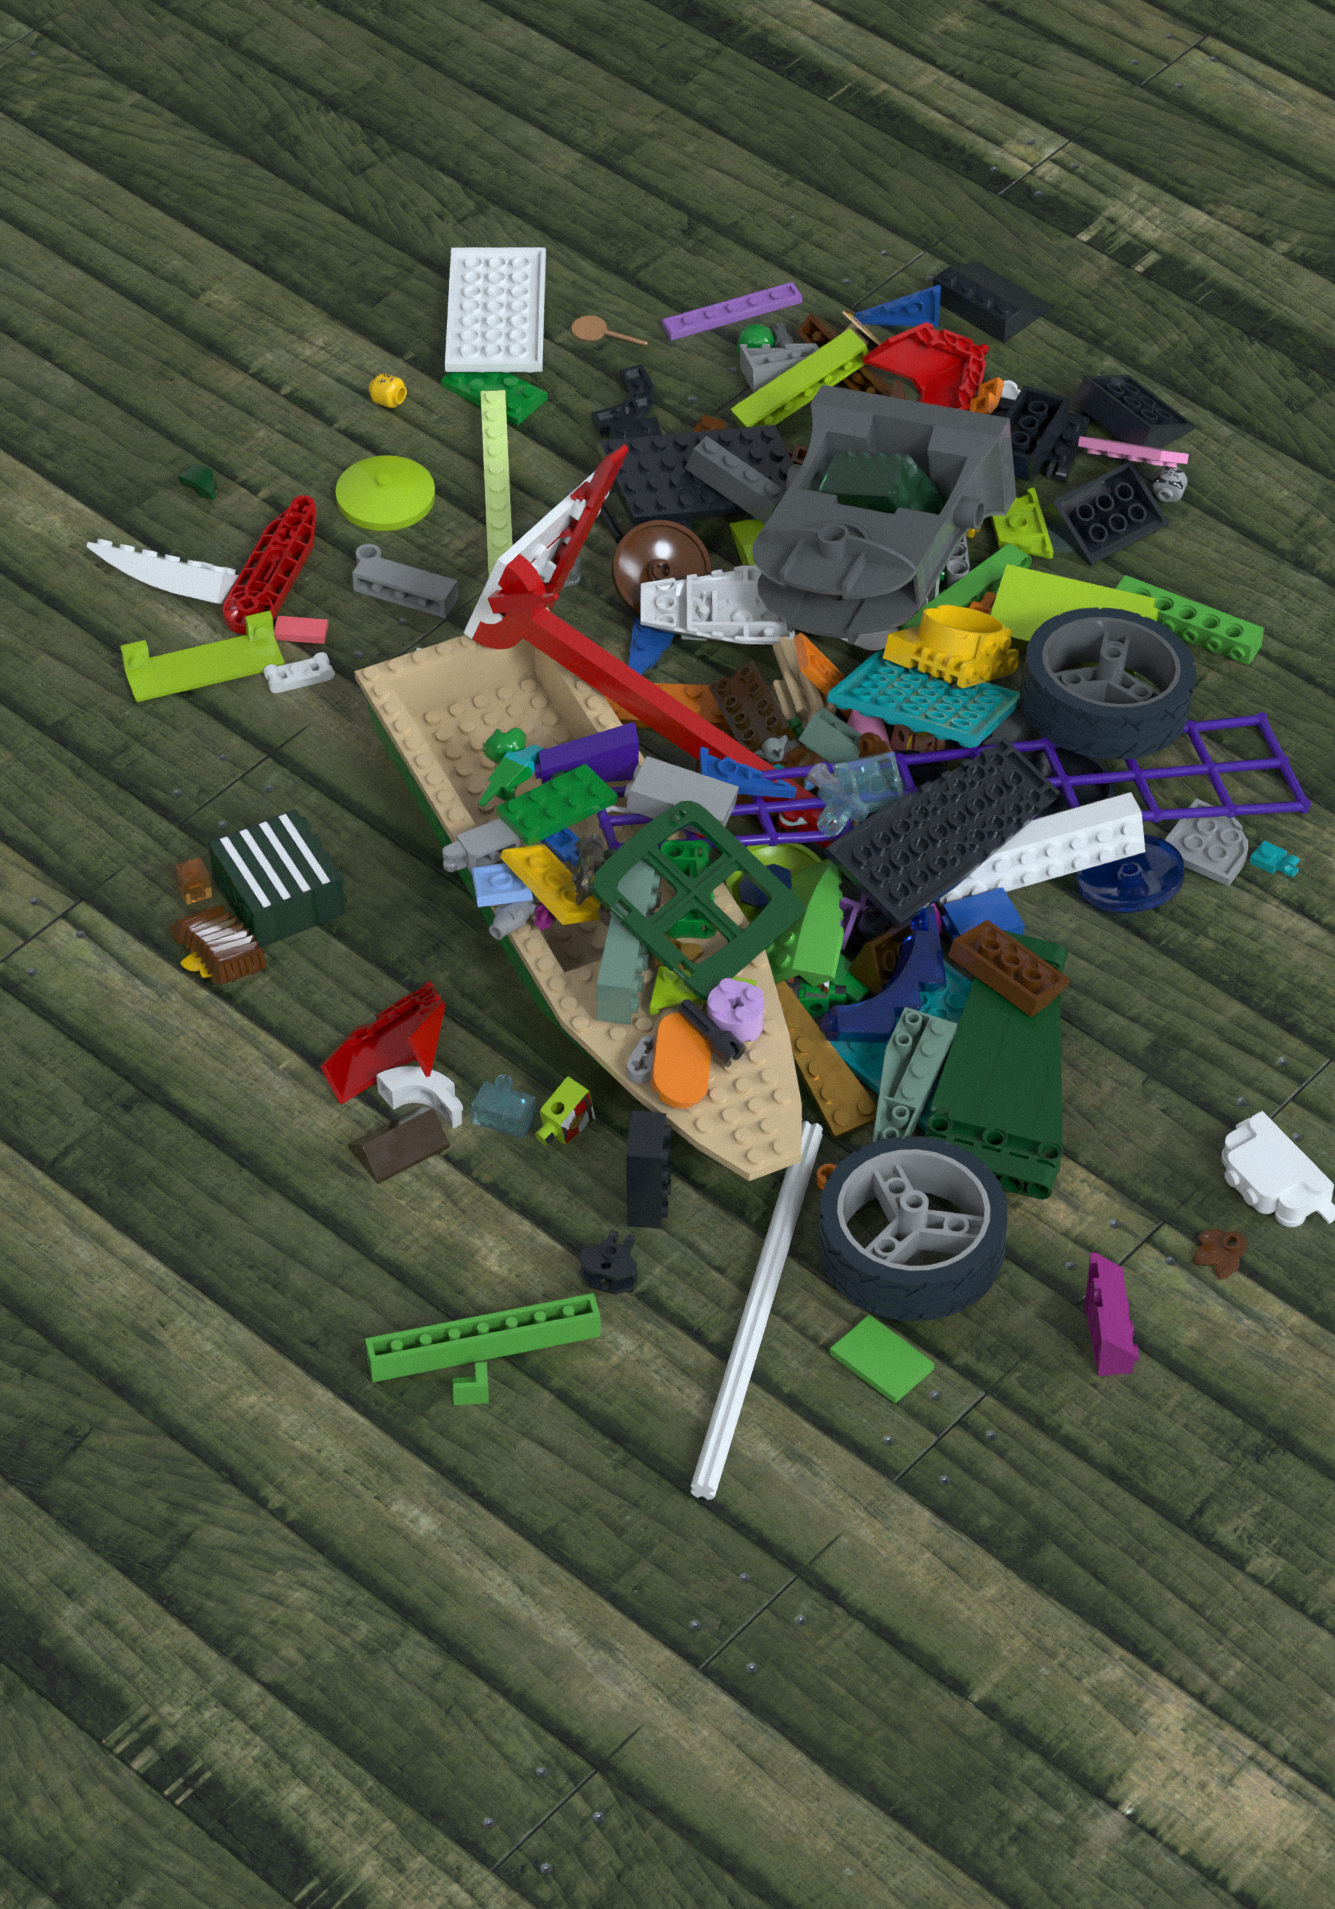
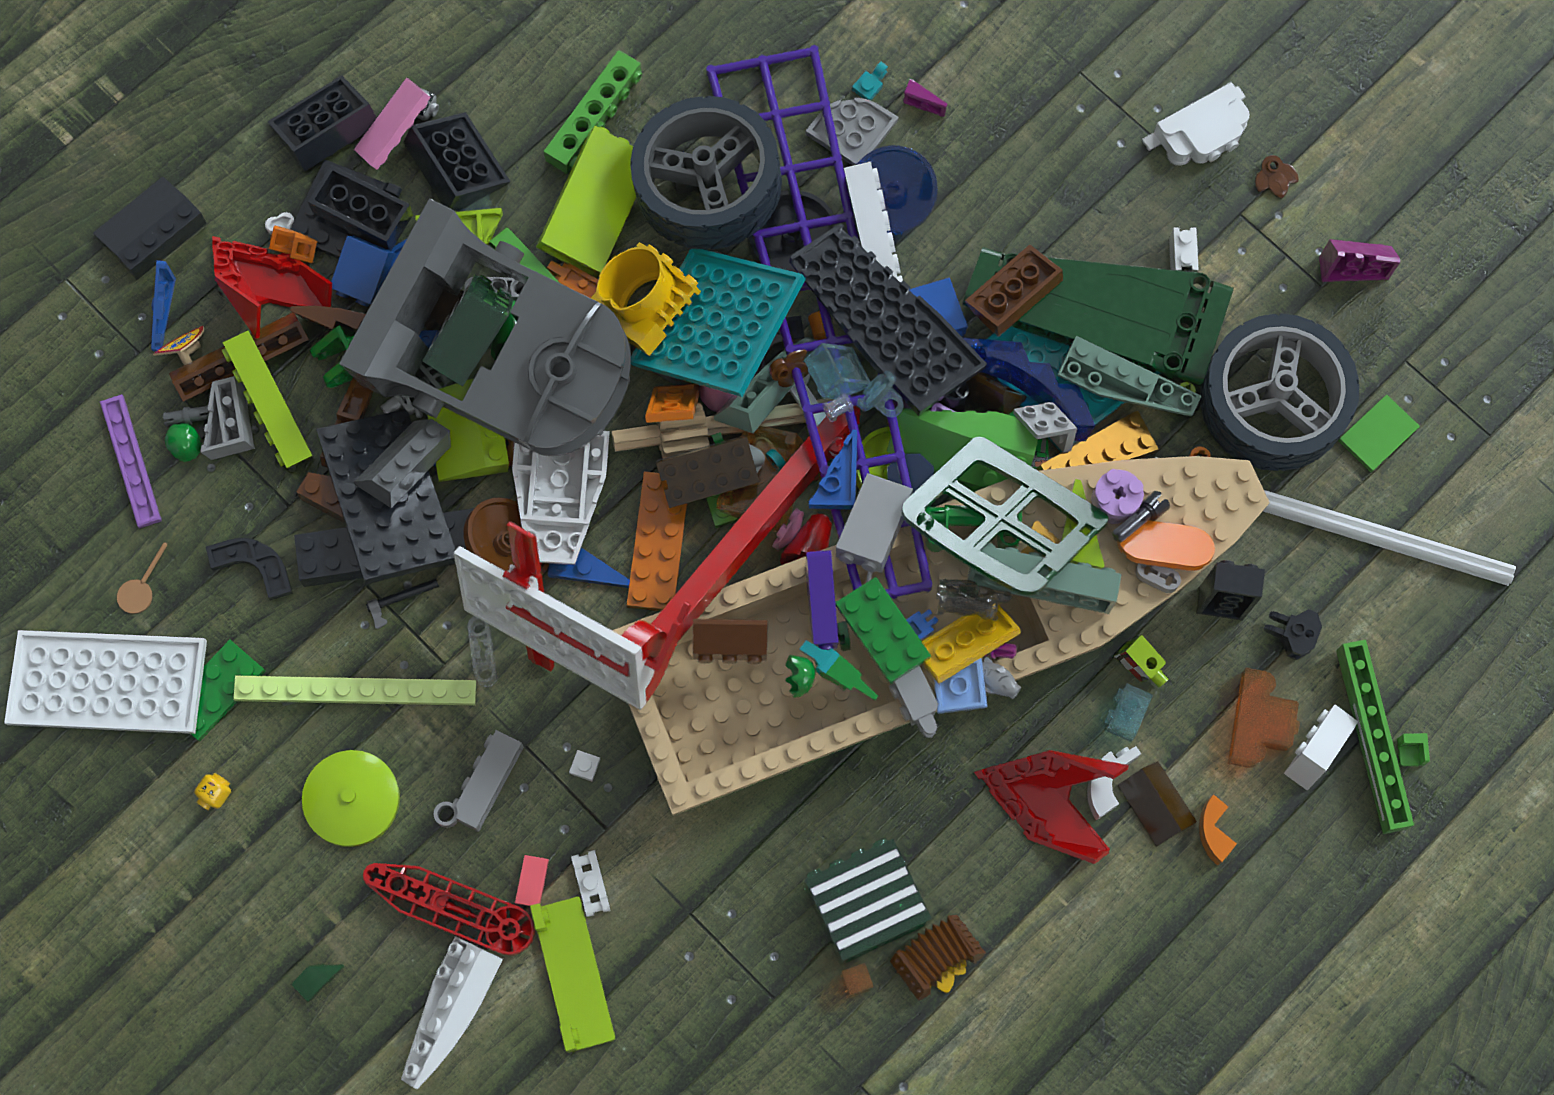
camera: 90 degrees left, 25 degrees up
none -> reddish brown slope [693,619,768,664]
none -> magenta slope [903,79,947,117]
none -> light grey bracket [1013,402,1077,453]
none -> white brick [1169,228,1198,273]
none -> orange brick [1199,794,1237,866]
none -> clear orange brick [1228,668,1300,768]
none -> white wedge [1284,705,1359,791]

